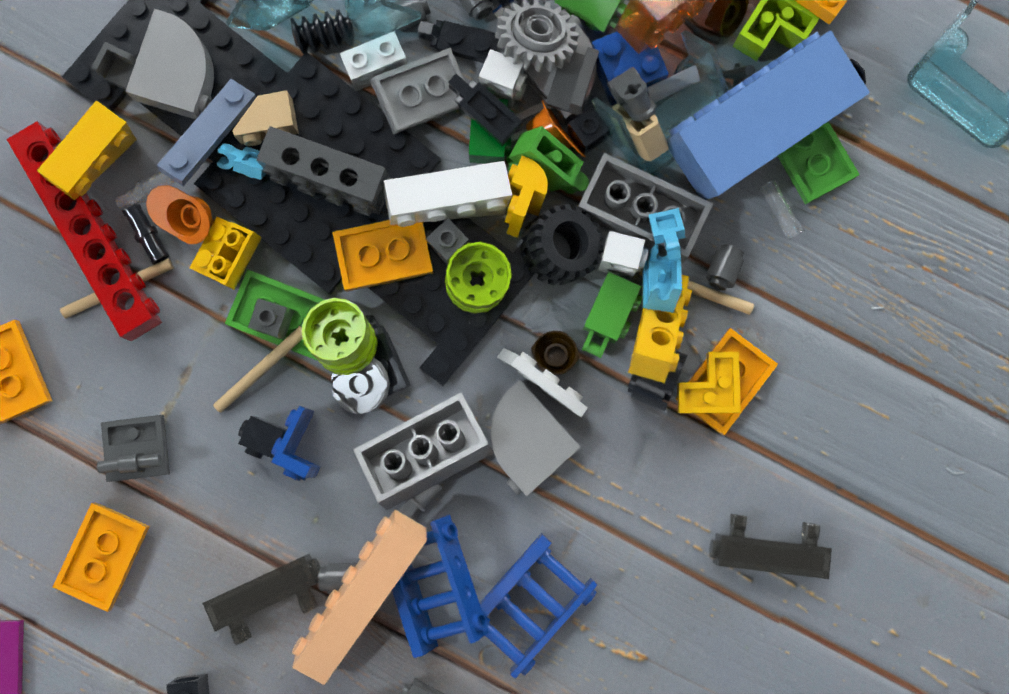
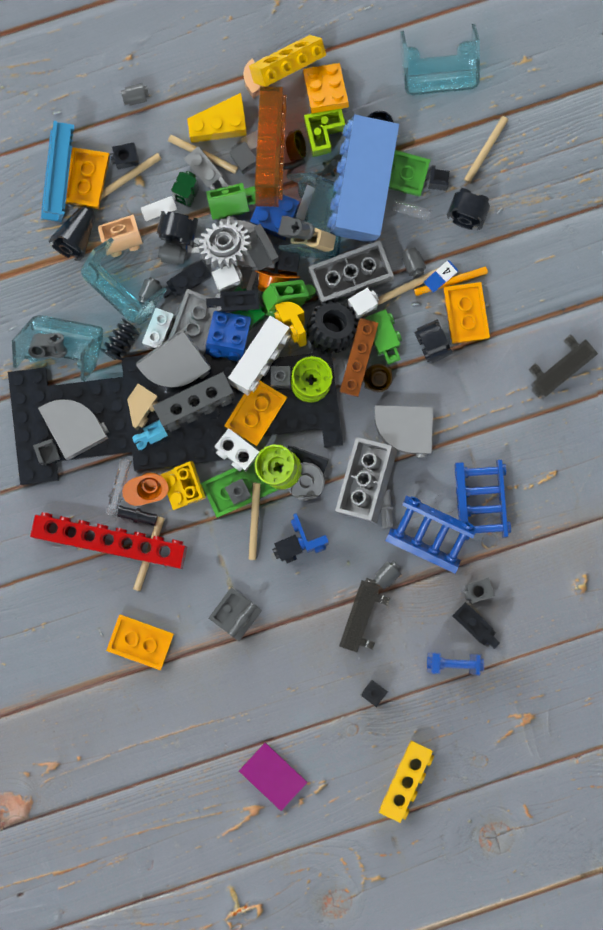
camera: 45 degrees left, 0 degrees up
yellow wedge [37,100,137,200] -> none
light orange plate [53,502,150,612] -> none
sand blue plate [157,79,256,187] -> none
light nougat brick [292,510,427,685] -> none
white wing [497,348,588,417] -> none
yellow brick [628,275,692,383] -> none
medium azure hinge [643,245,682,313] -> none
medium azure plate [648,208,686,262] -> none
yellow plate [677,352,741,413] -> none
none -> light grey brick [136,329,211,387]
none -> blue bracket [206,311,251,361]
none -> white brick [214,428,259,472]
none -> dark orange plate [340,318,379,397]
none -> light orange bar [414,266,488,296]
none -> sticker [424,260,458,293]
none -> black panel [428,165,450,191]
none -> black brick [447,188,490,230]
none -> tan bar [464,116,508,183]

